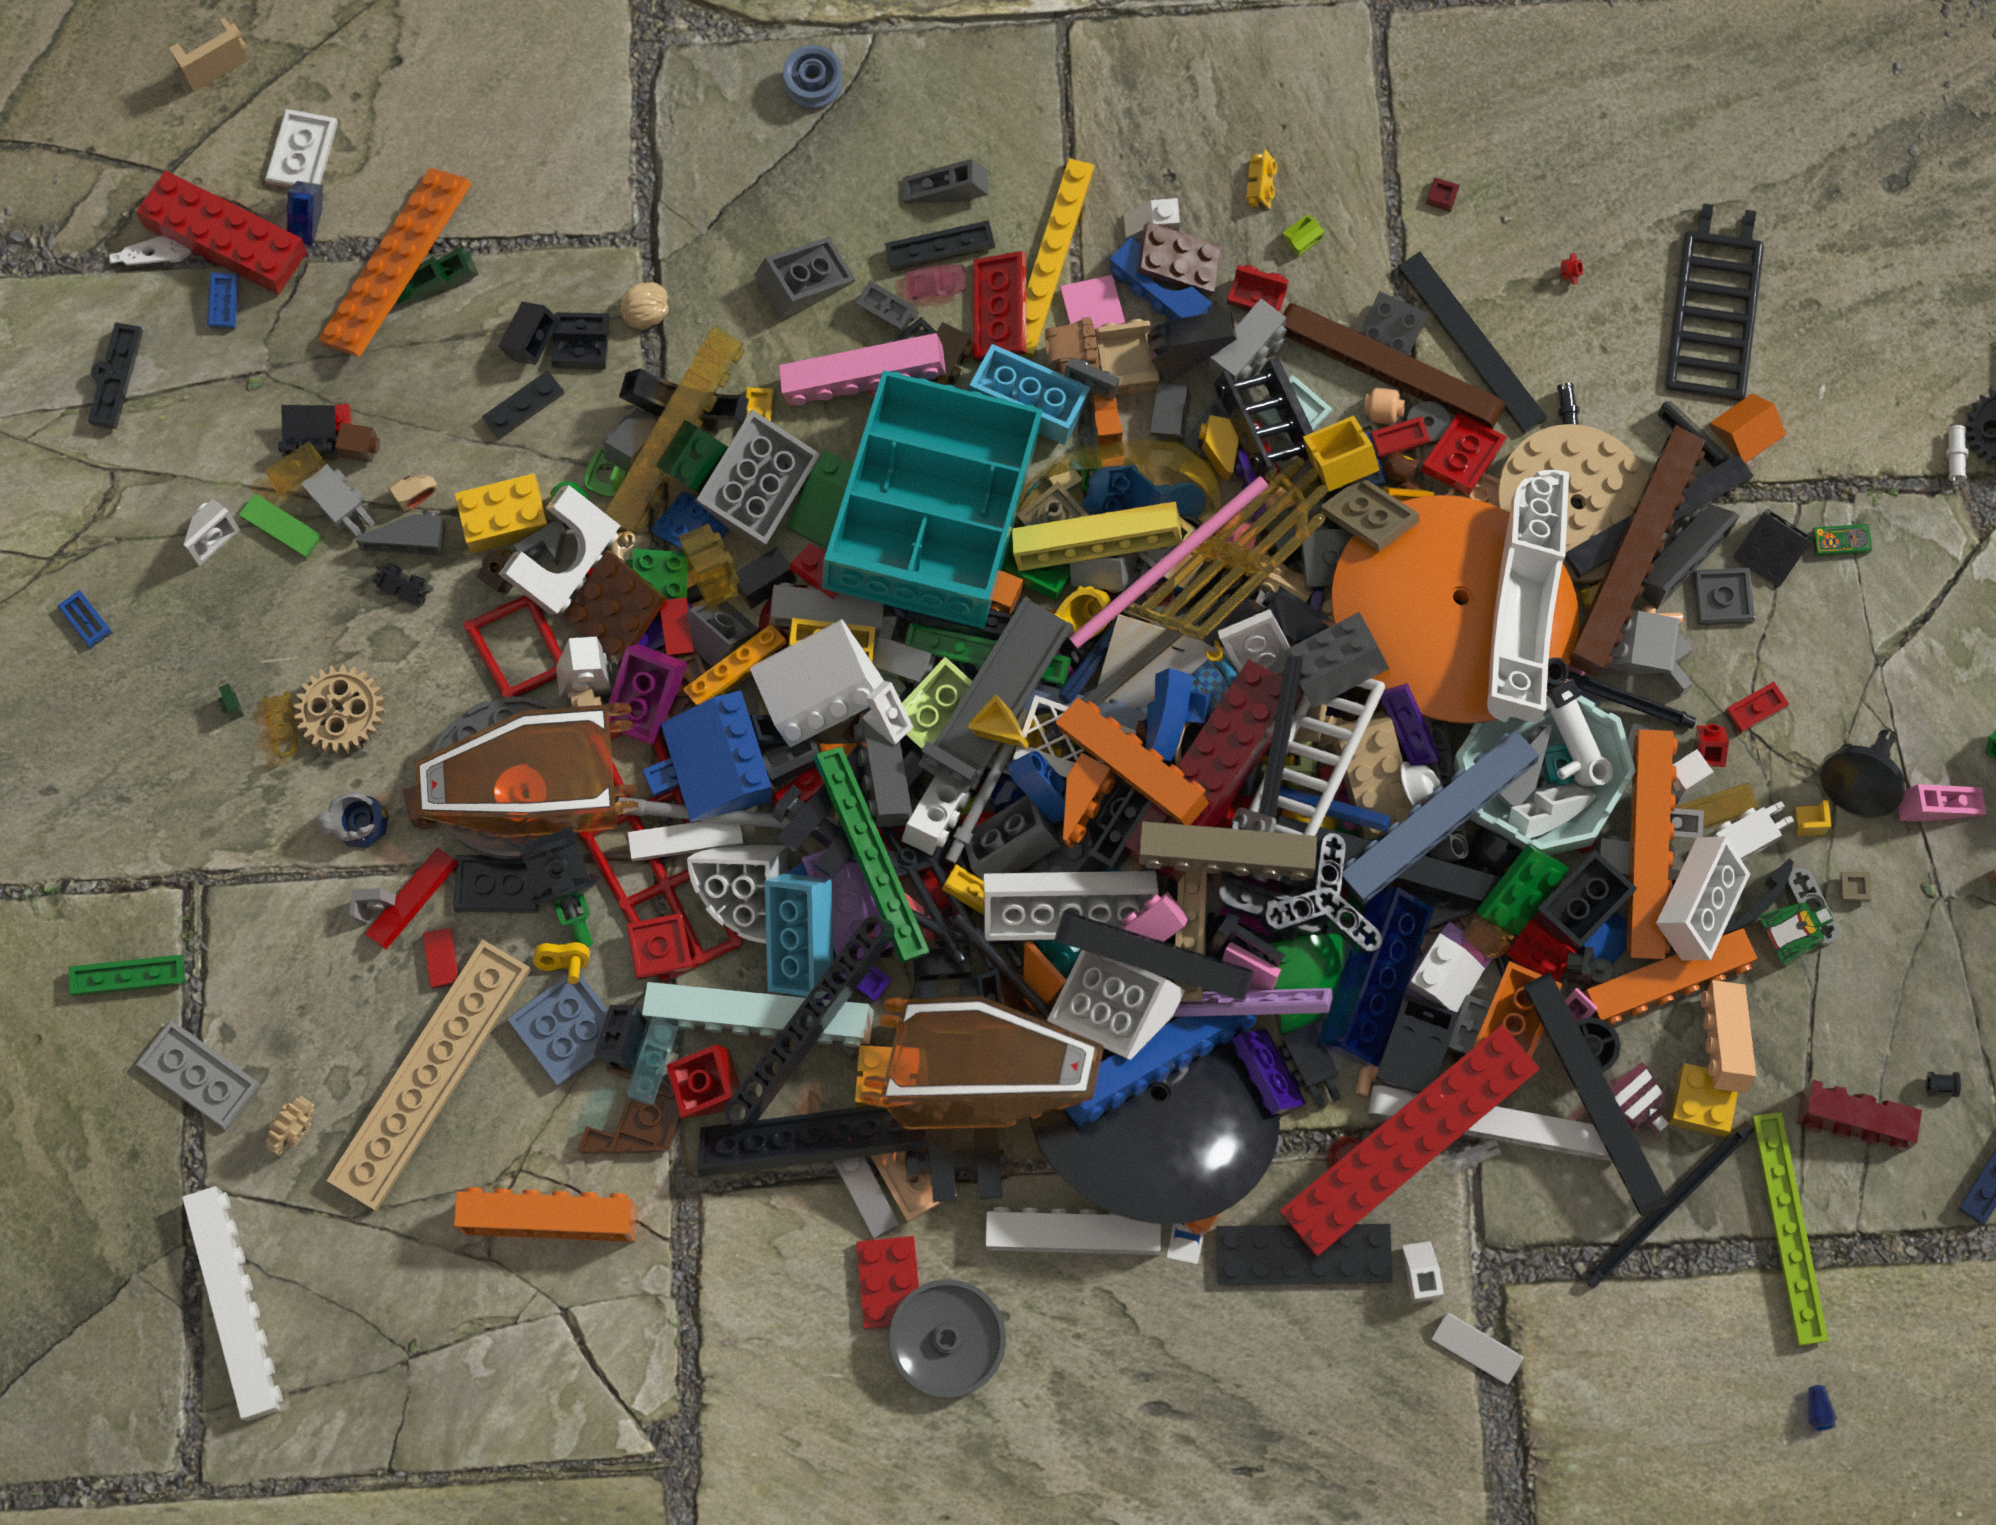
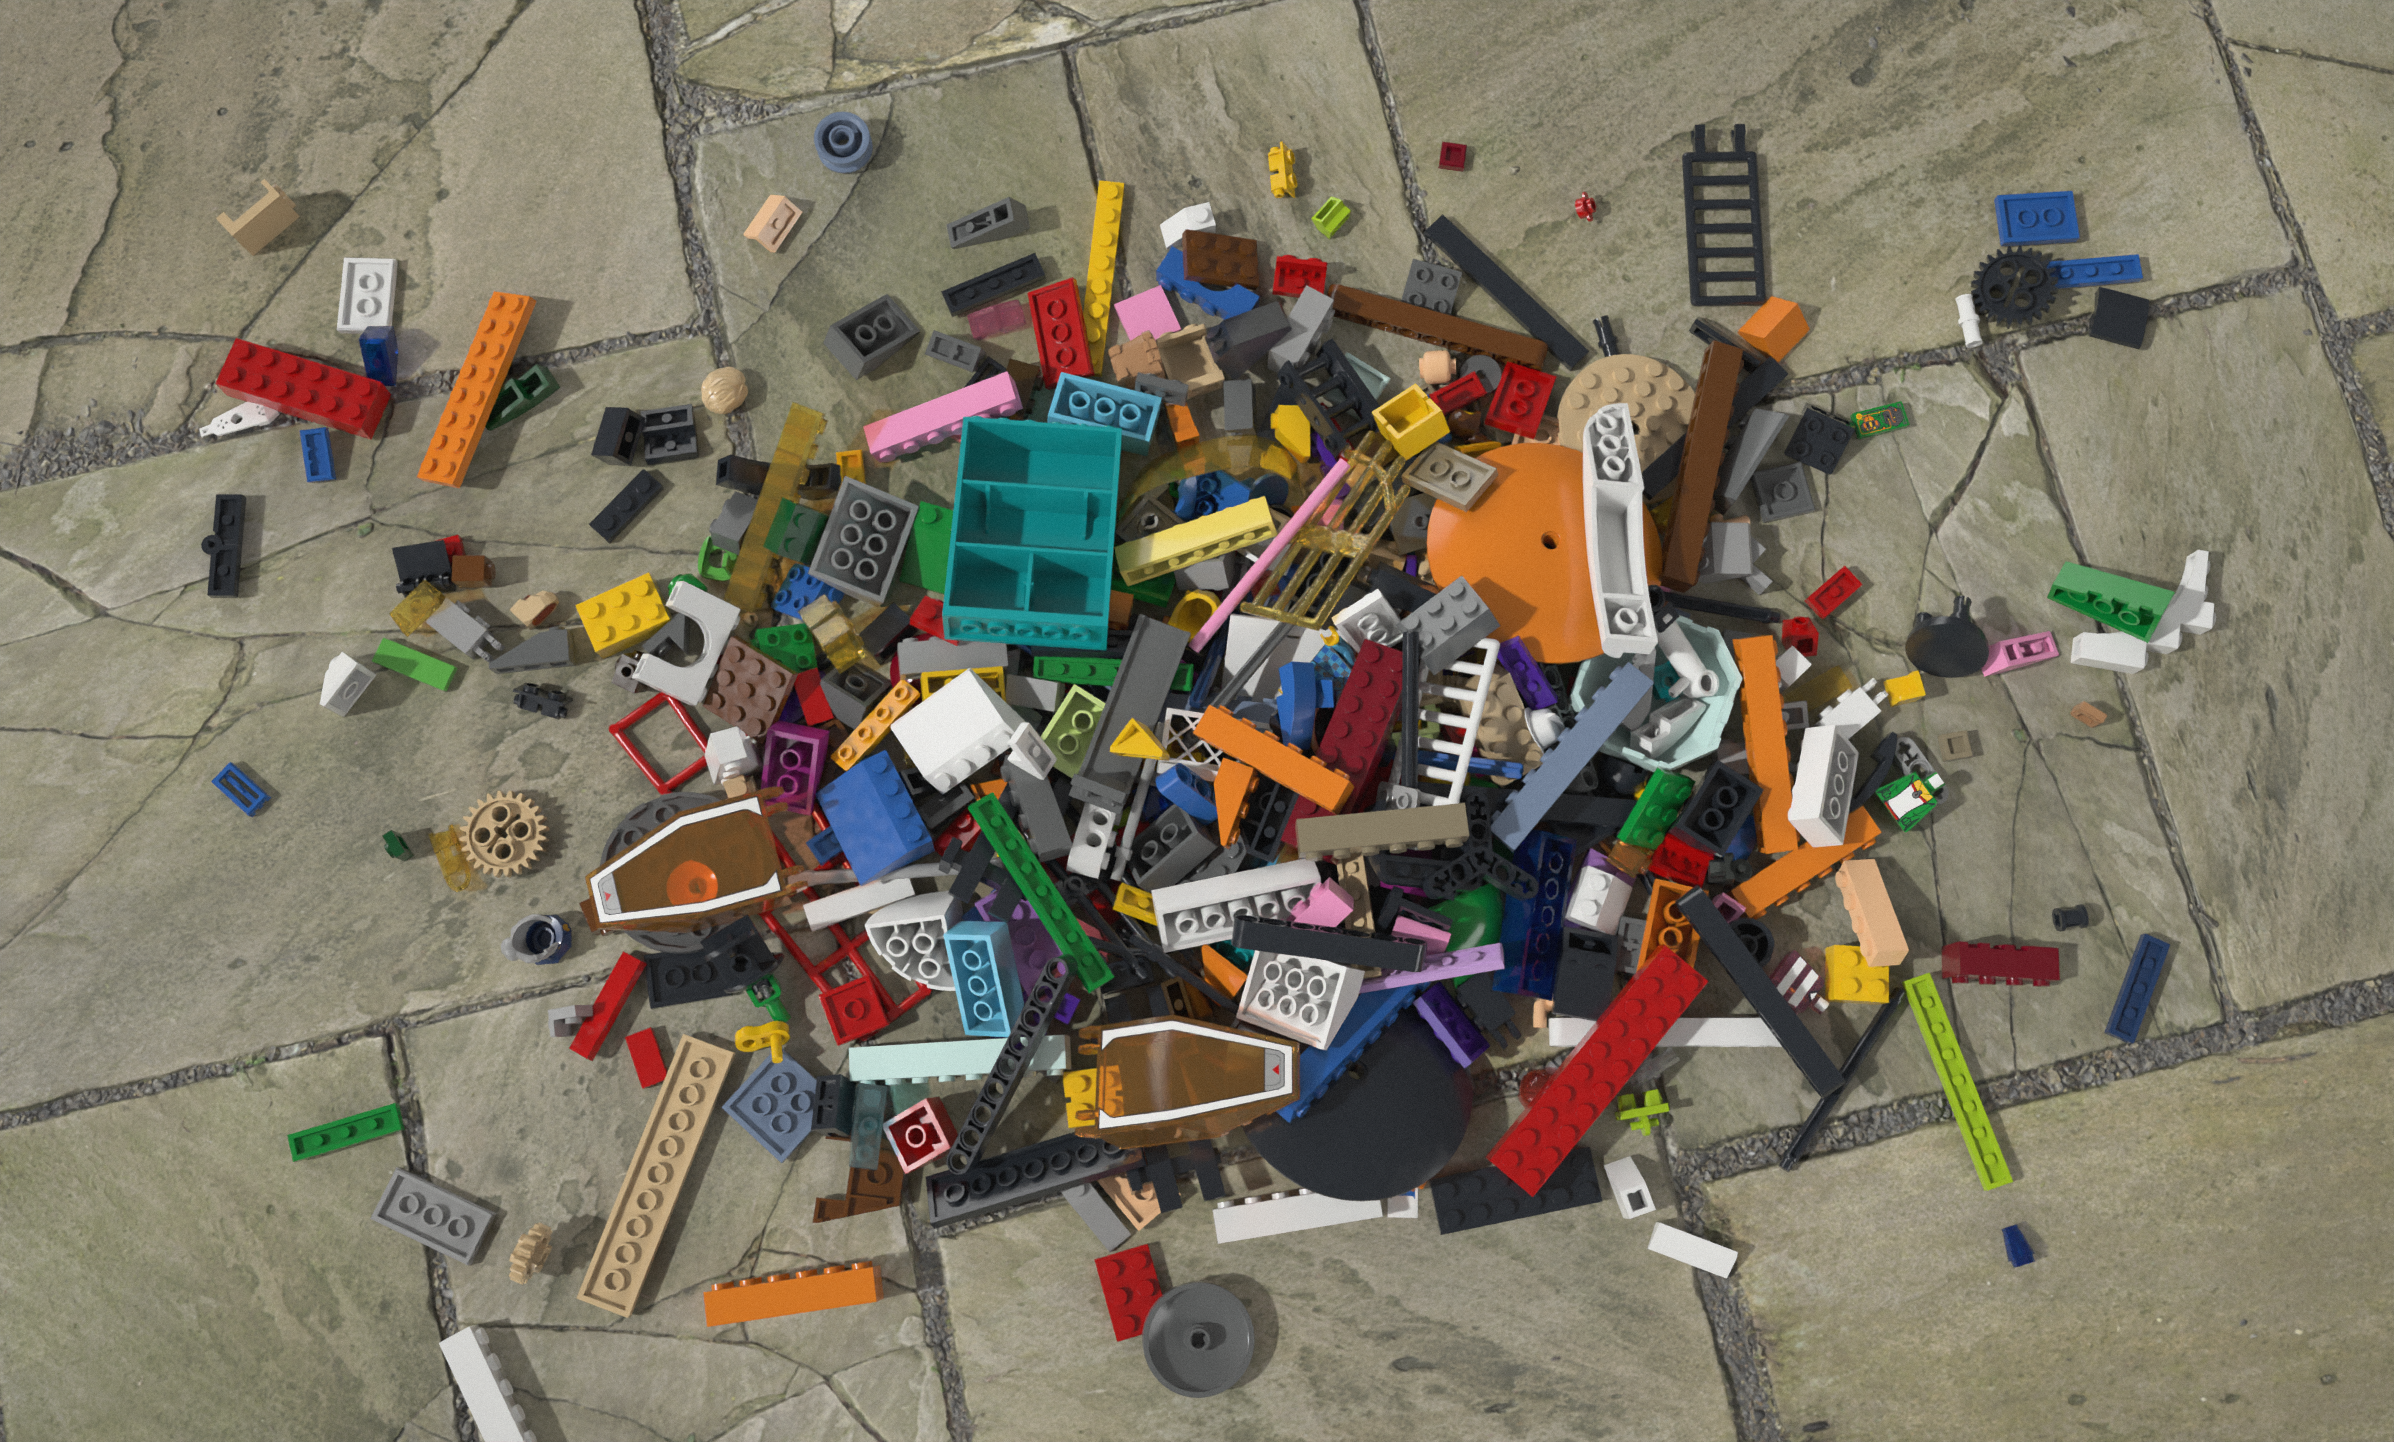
camera: 15 degrees left, 5 degrees up
none -> light nougat panel [743,195,803,253]
none -> lime hips [1614,1089,1669,1137]

